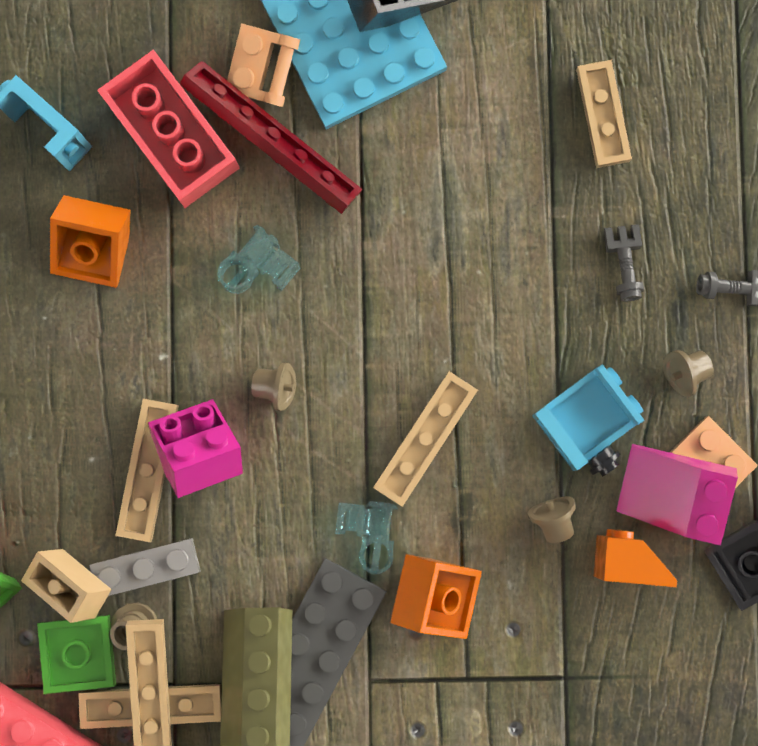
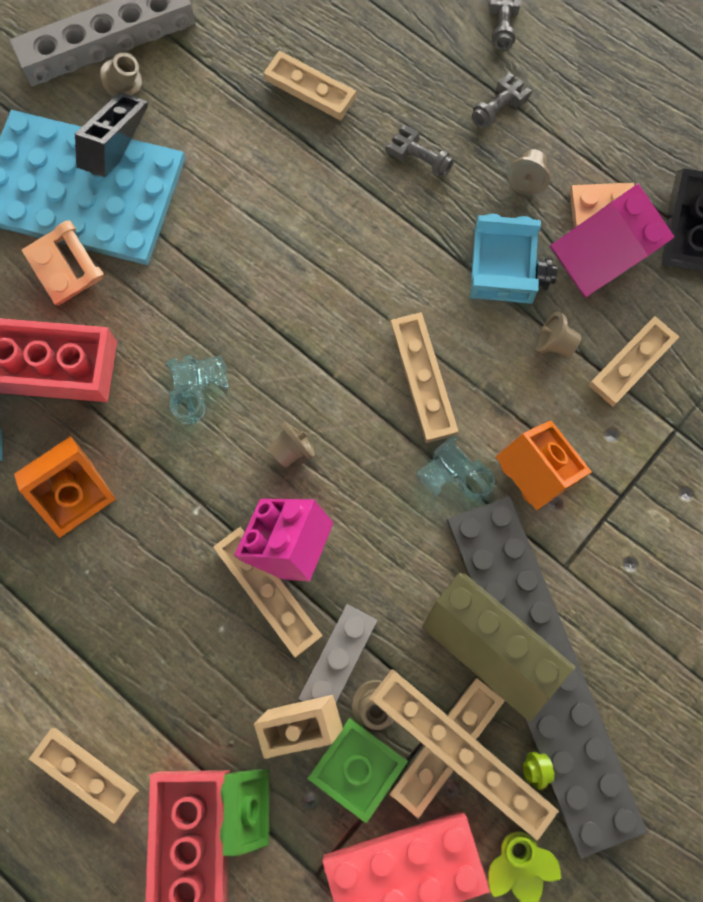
camera: 50 degrees left, 10 degrees down
dark red plate [180,61,363,214] -> none
orange slope [594,529,677,587] -> none
none -> tan plate [588,316,679,407]

